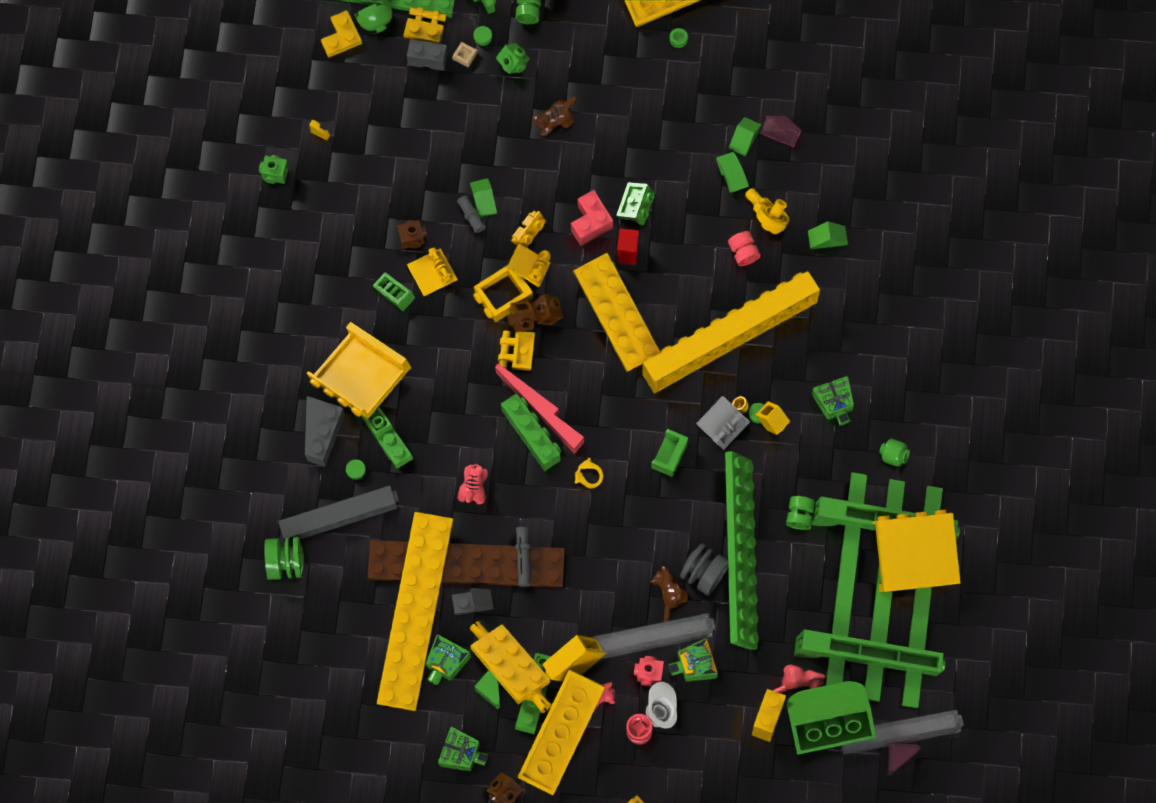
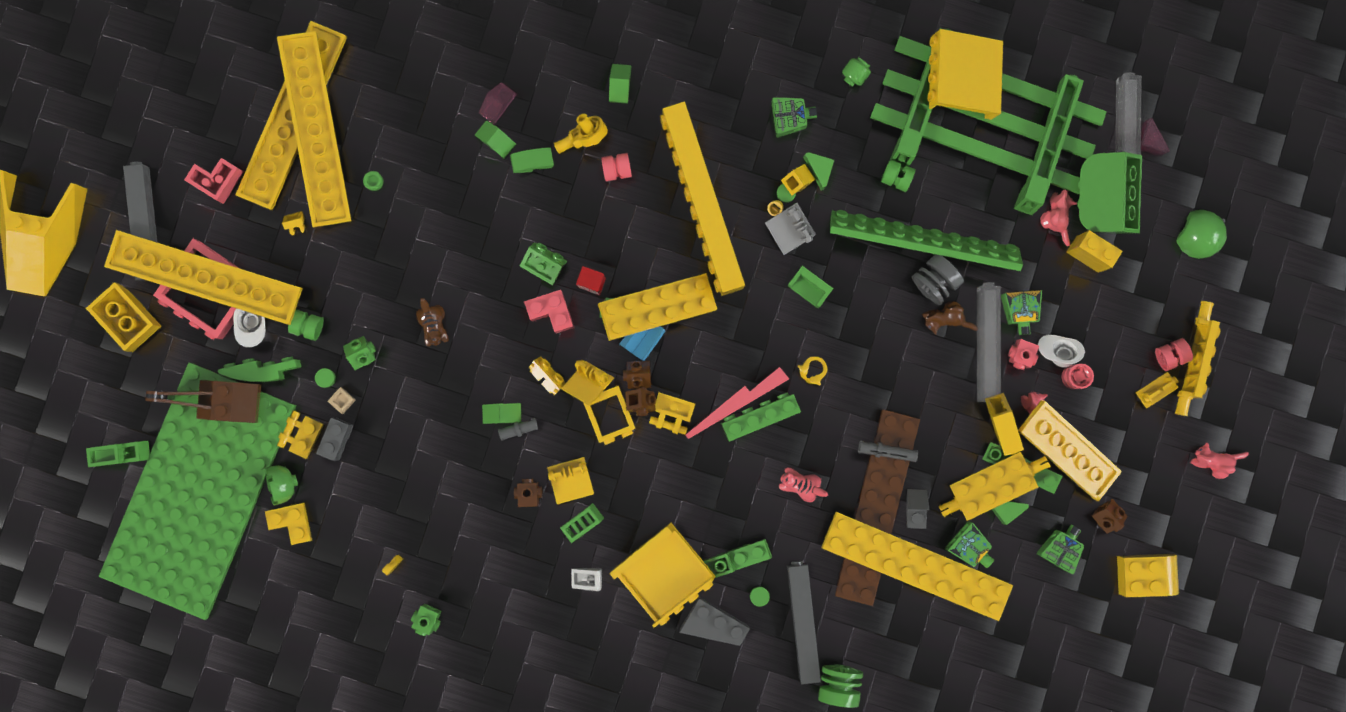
camera: 80 degrees left, 15 degrees up
none -> white slope [571,568,602,591]
none -> dark azure panel [620,326,665,361]
none -> bright green slope [803,152,834,191]

